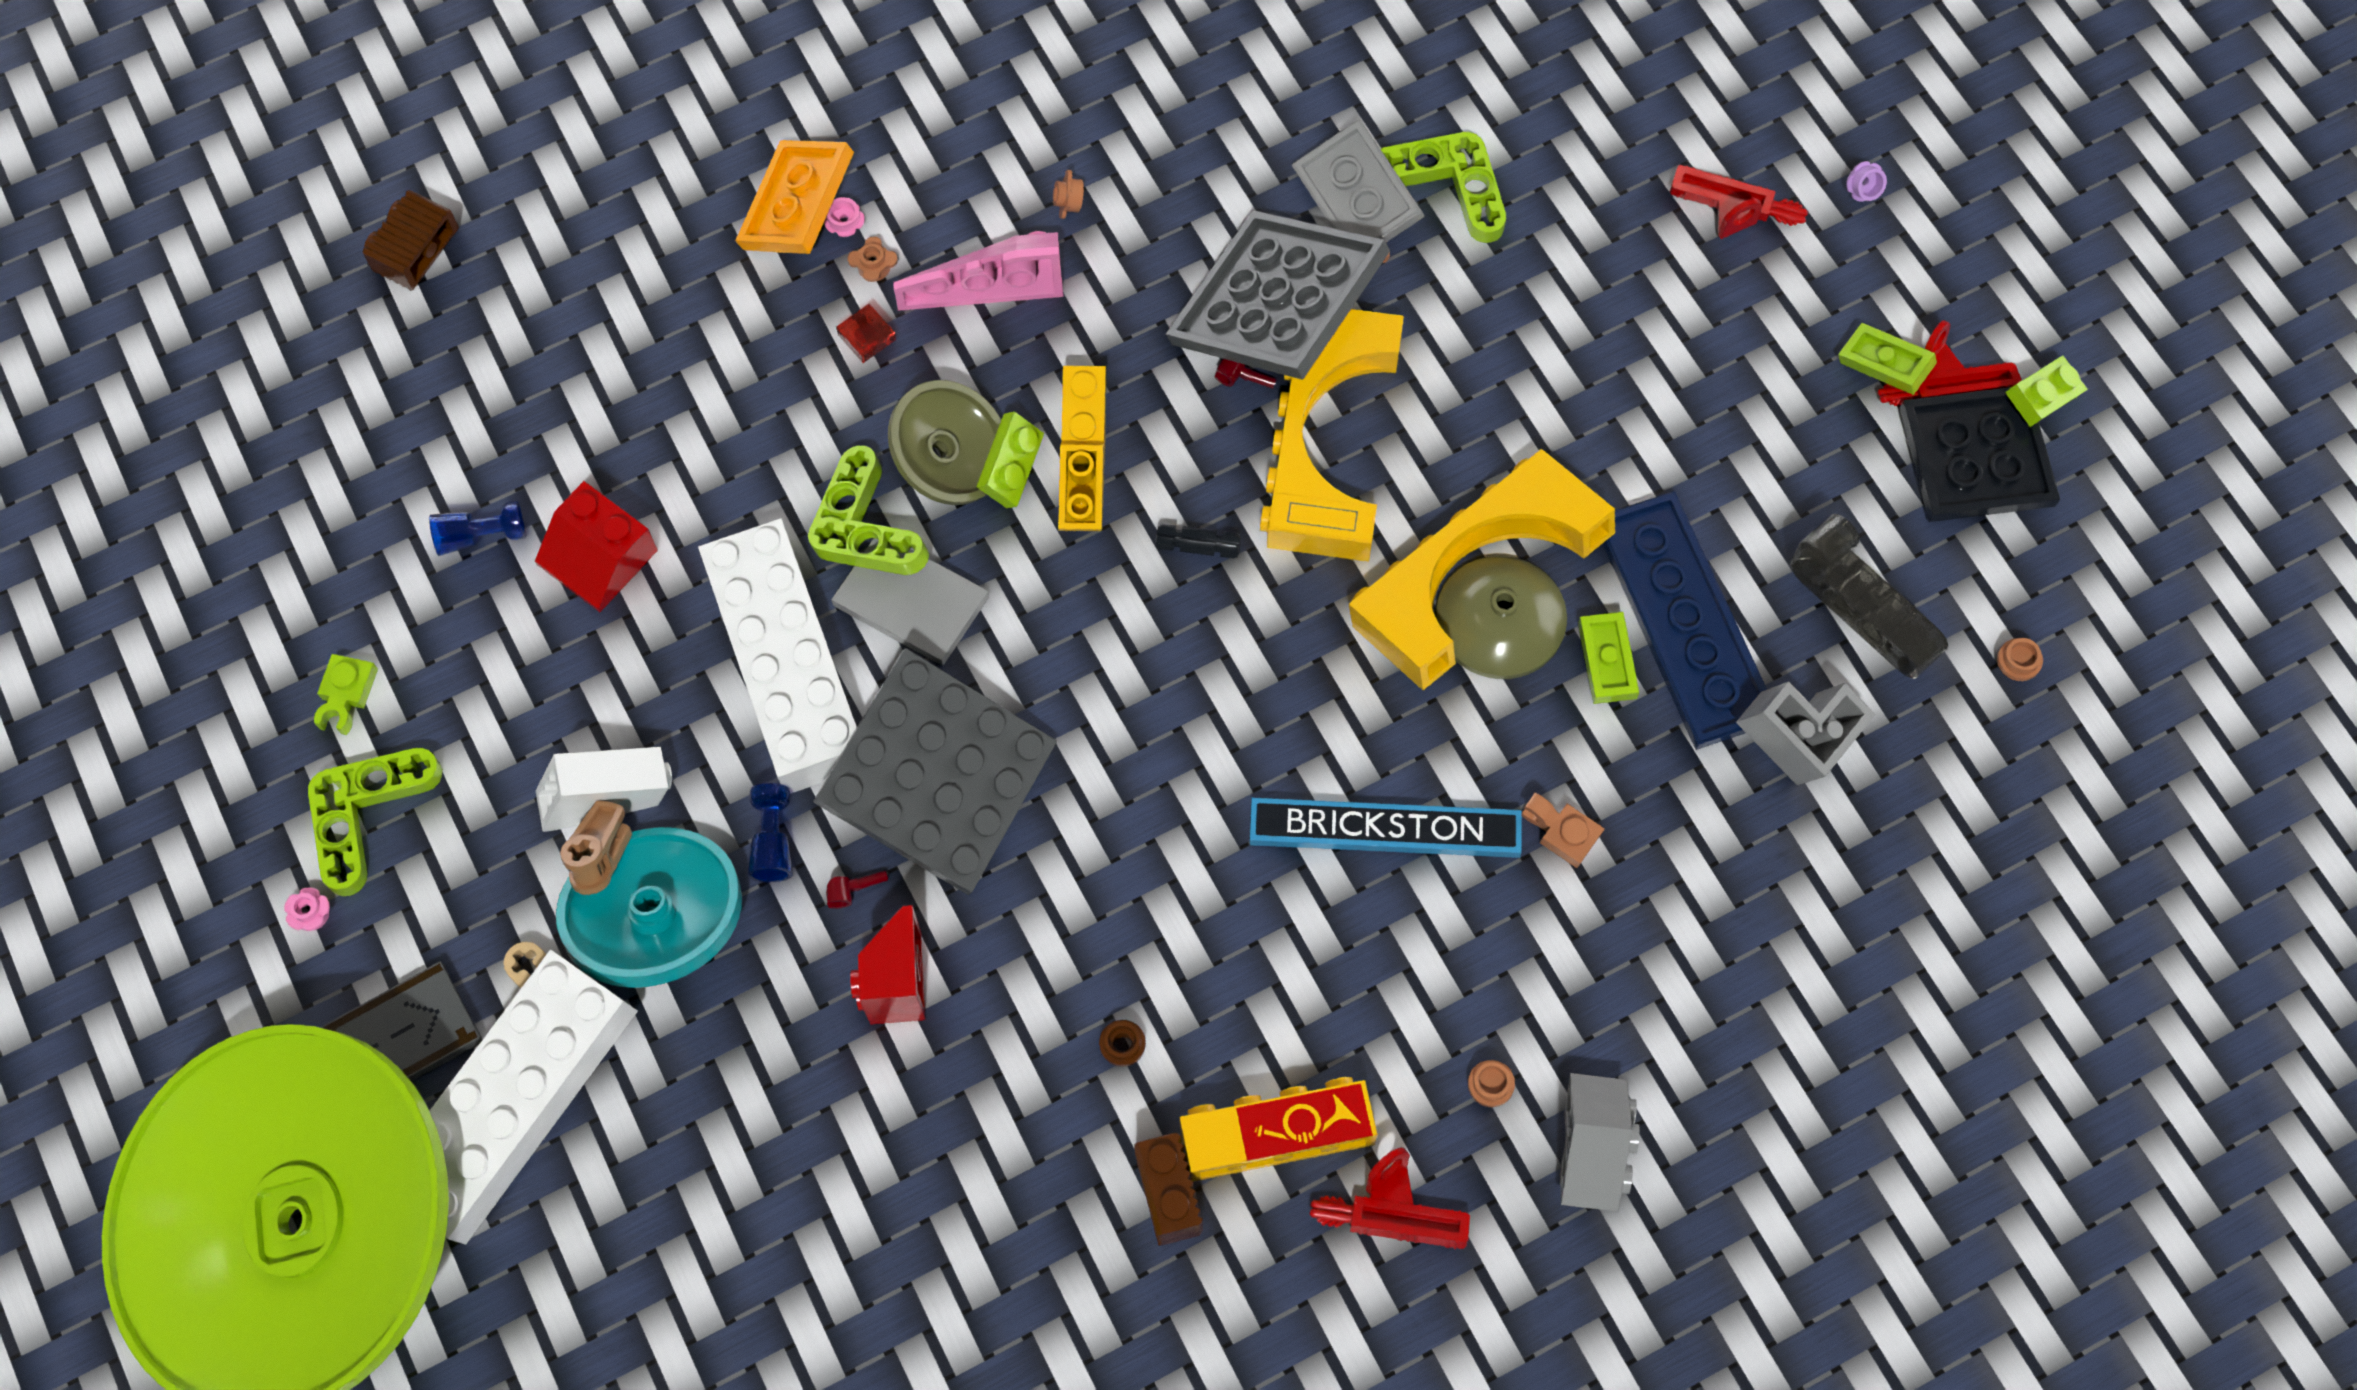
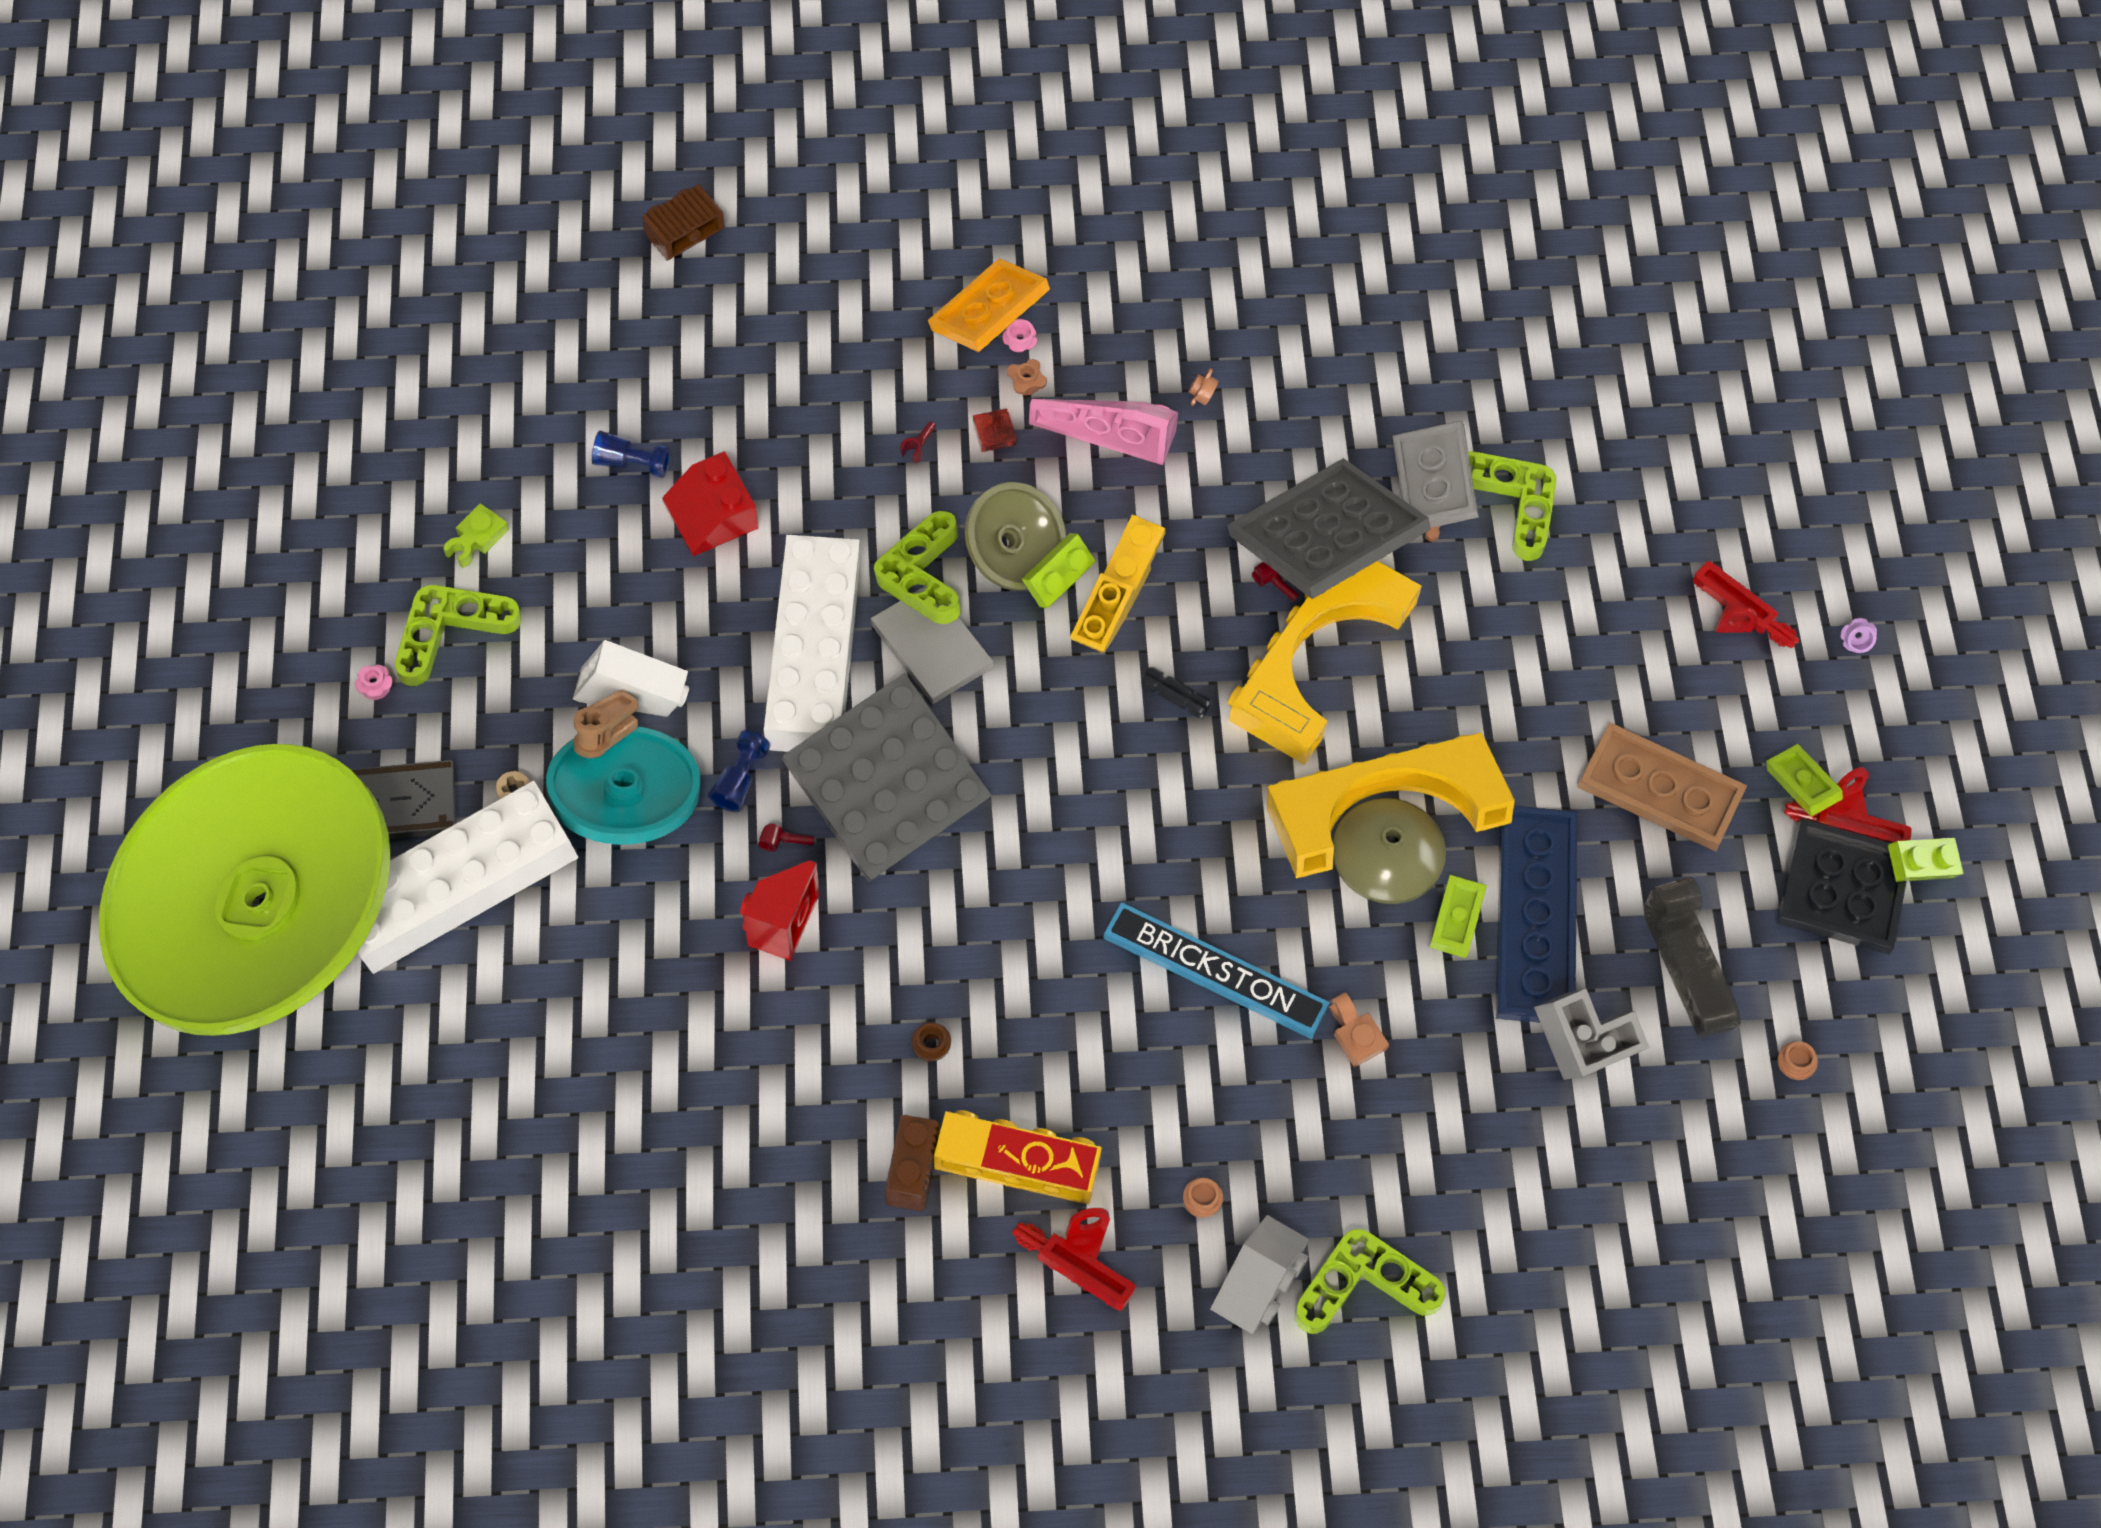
camera: 20 degrees right, 5 degrees down
none -> dark red hand [900,421,936,463]
none -> lime beam [1295,1229,1445,1334]
none -> medium nougat plate [1578,722,1747,852]

